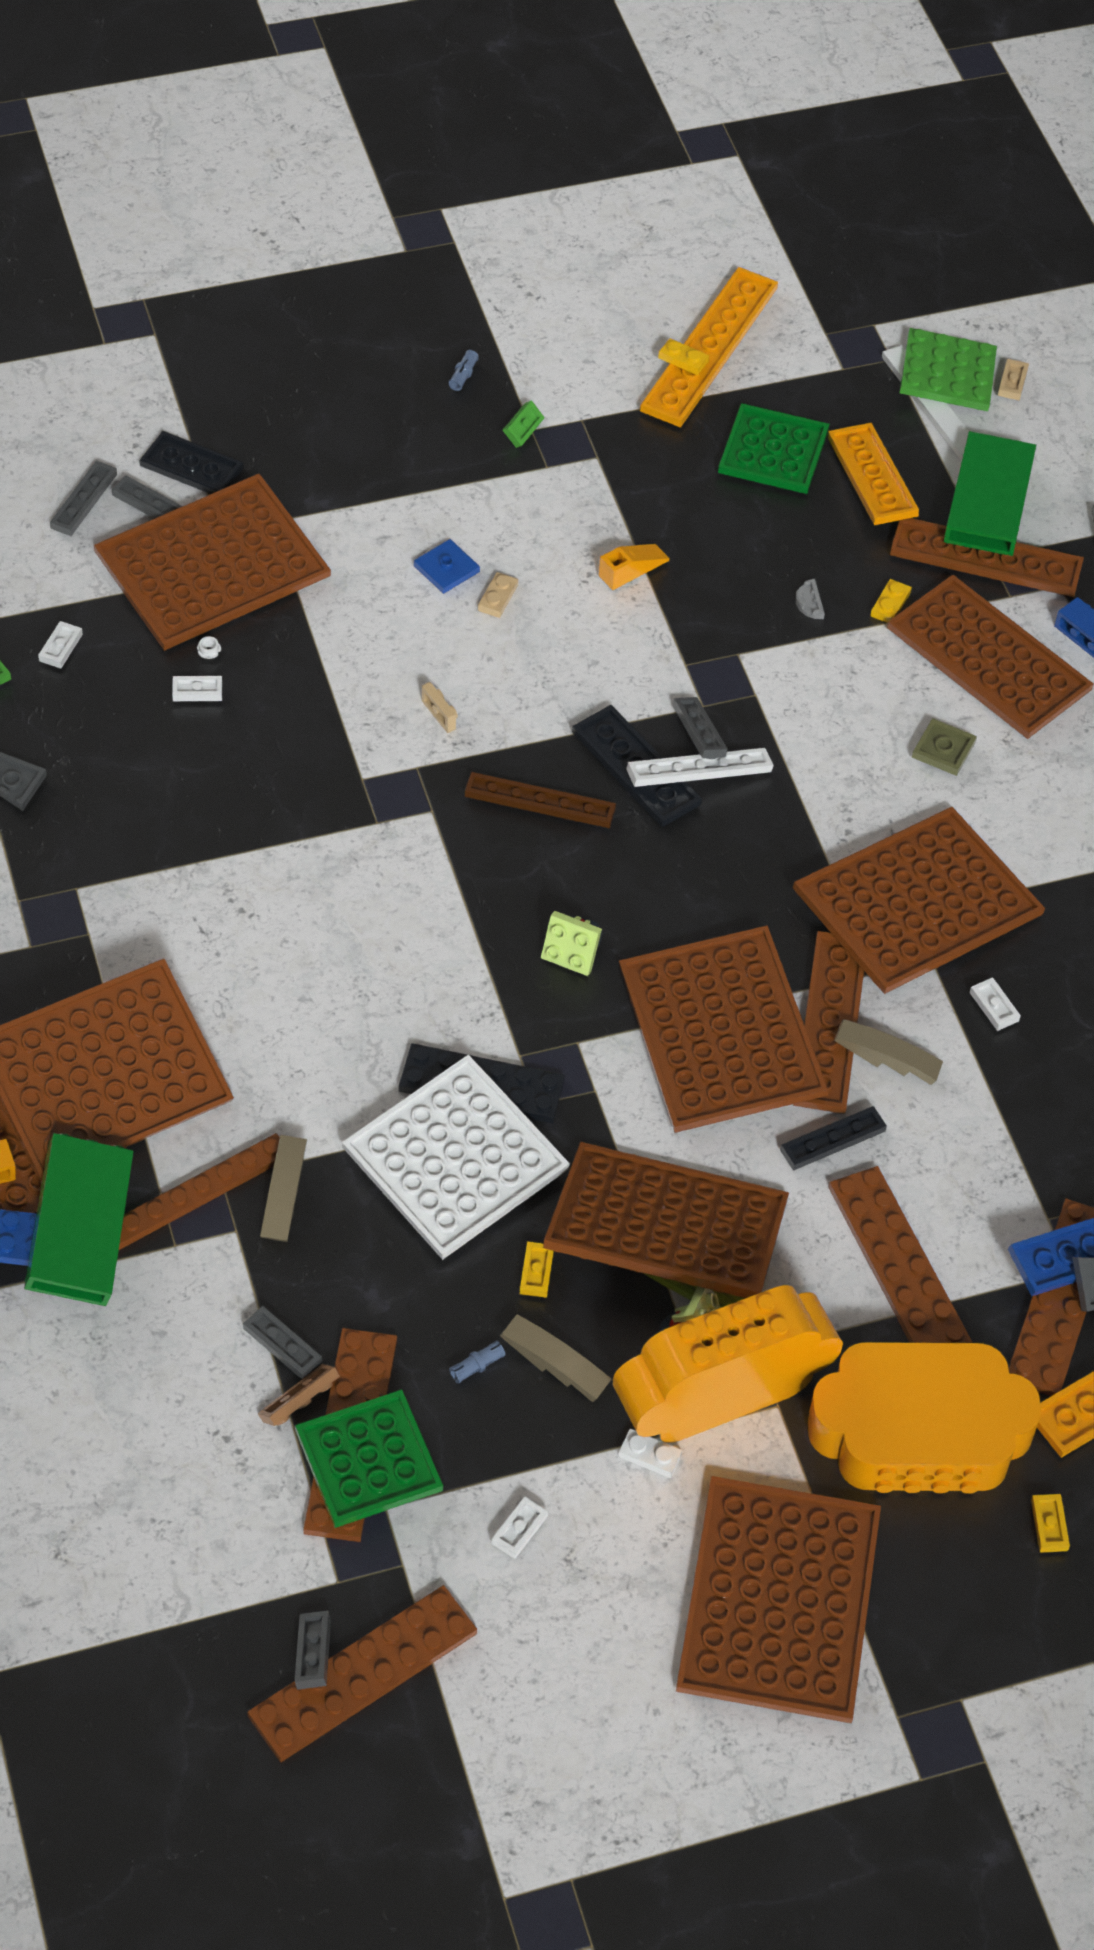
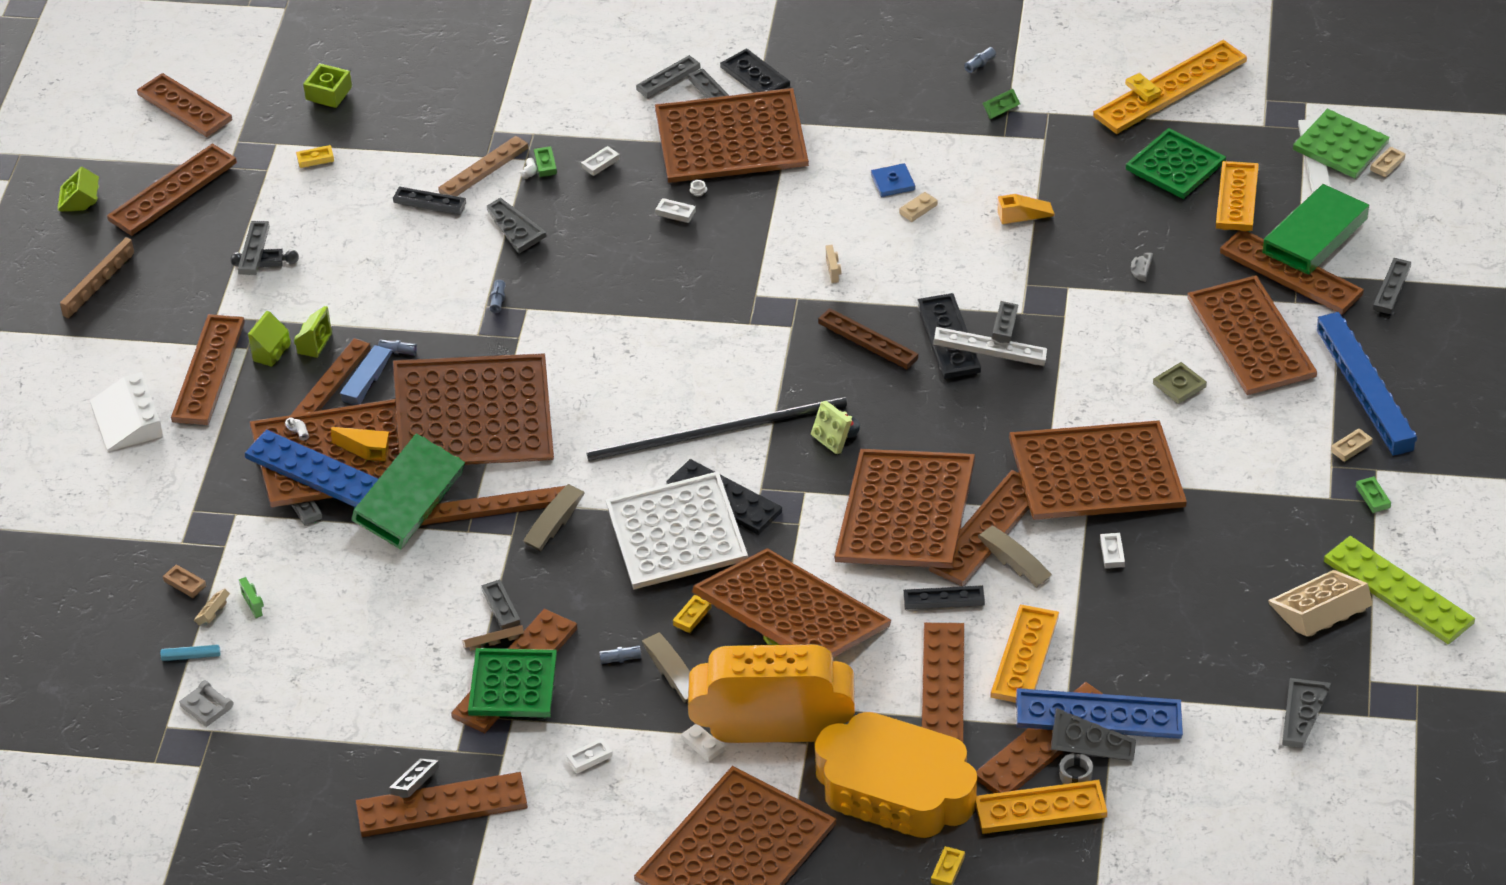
camera: 30 degrees right, 10 degrees down
yellow plate [871,579,912,623] -> none
none -> sand blue pin [490,280,506,313]
none -> black piece [586,397,847,461]
none -> light orange plate [991,604,1059,703]

